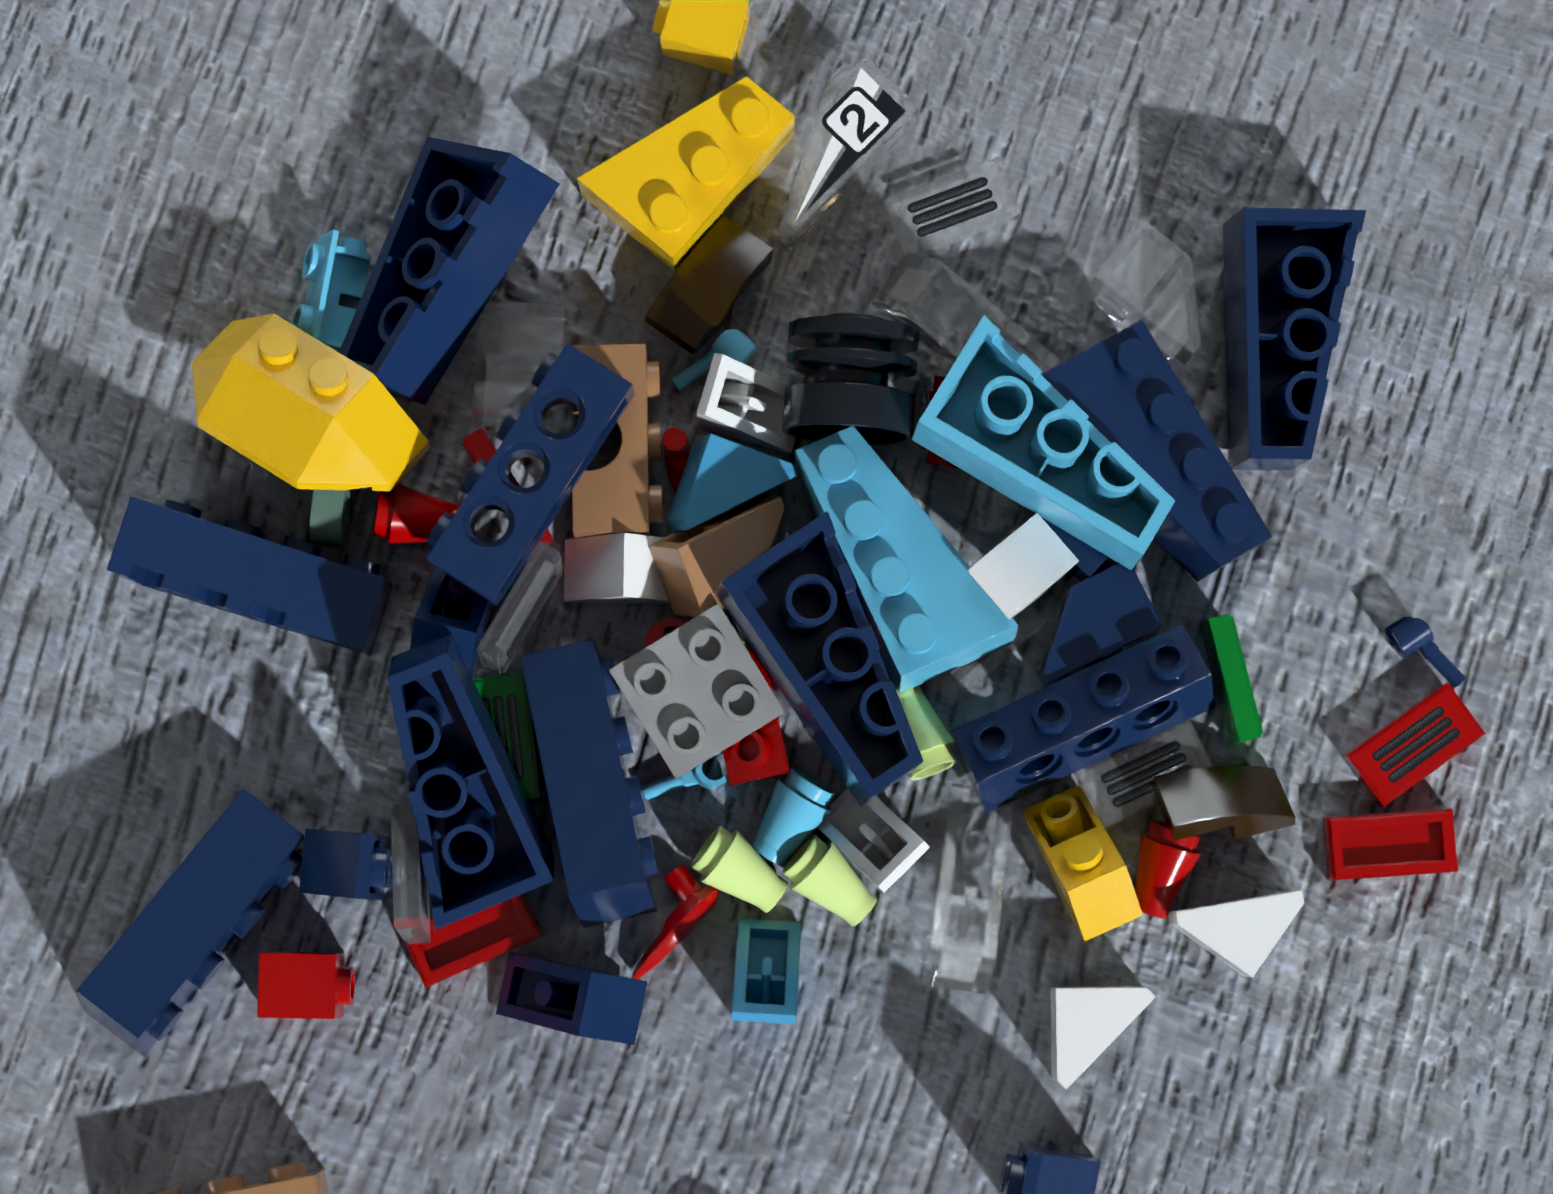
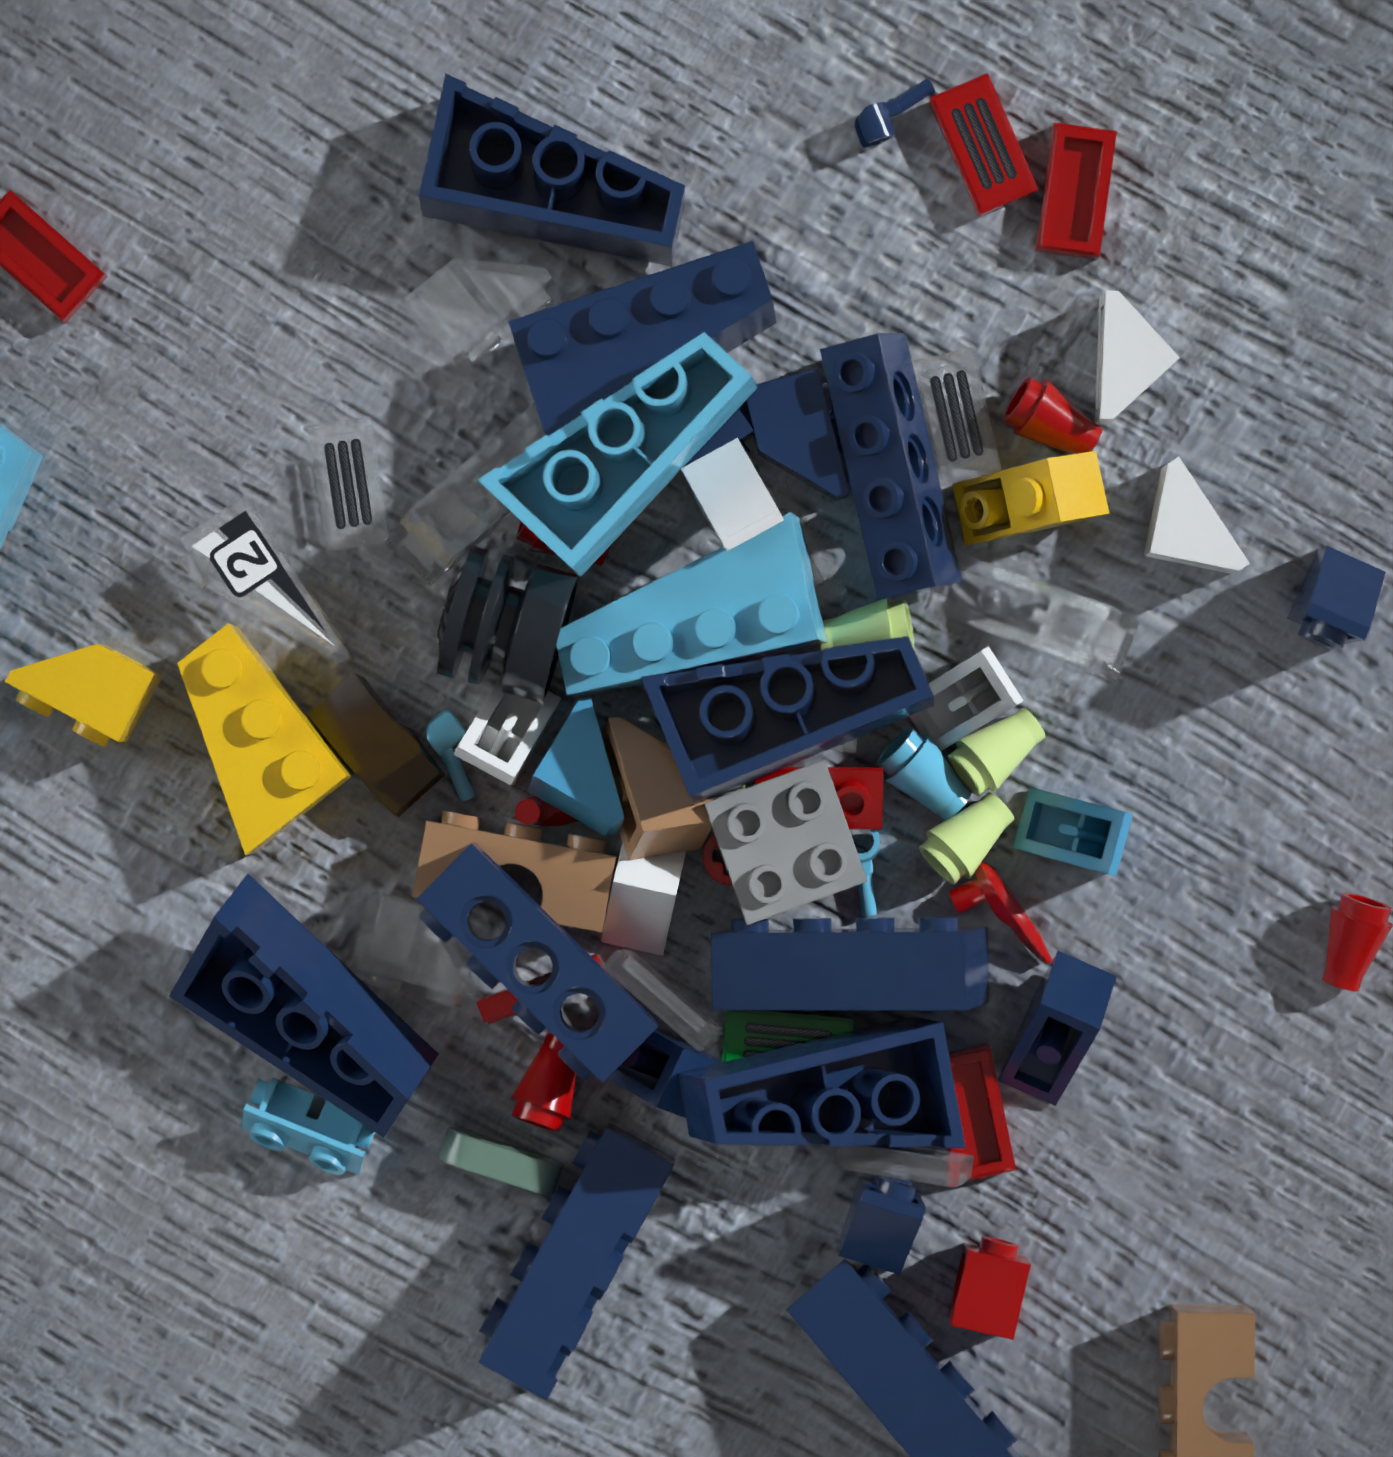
camera: 80 degrees left, 5 degrees up
yellow wedge [192,314,430,491] -> none
dark brown slope [1154,765,1296,841] -> none
green tile [1200,613,1263,745] -> none

